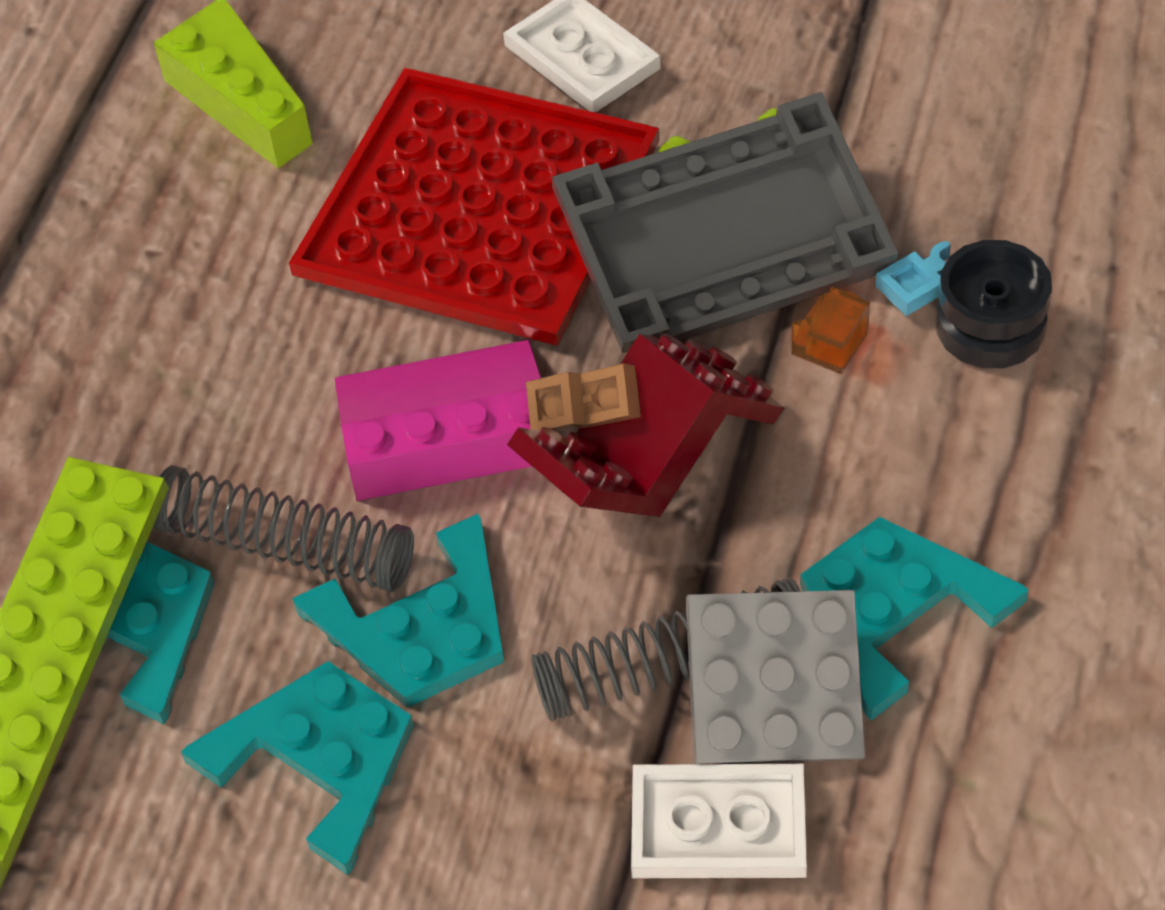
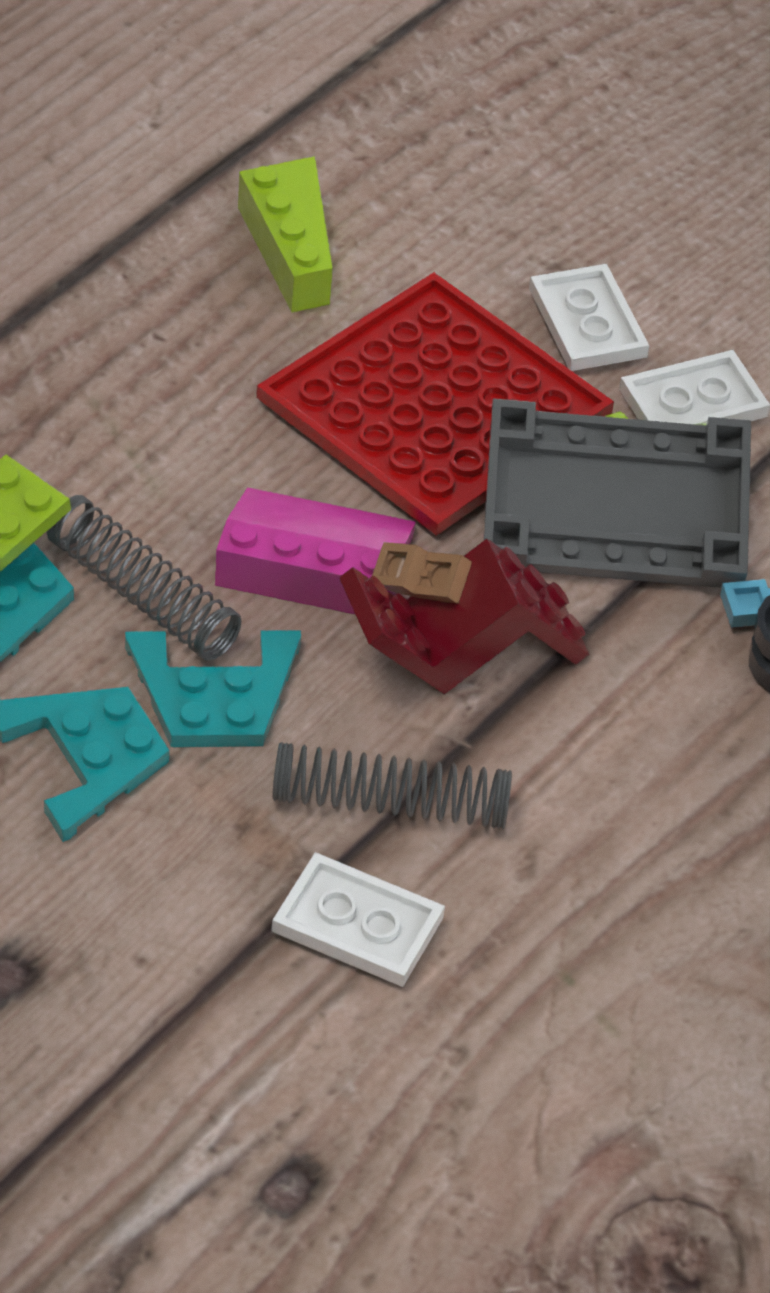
camera: 15 degrees right, 5 degrees down
light grey plate [686,590,865,764] -> none
clear orange window [791,287,870,374] -> none
teal wing [800,517,1029,721] -> none
none -> white plate [619,350,770,425]

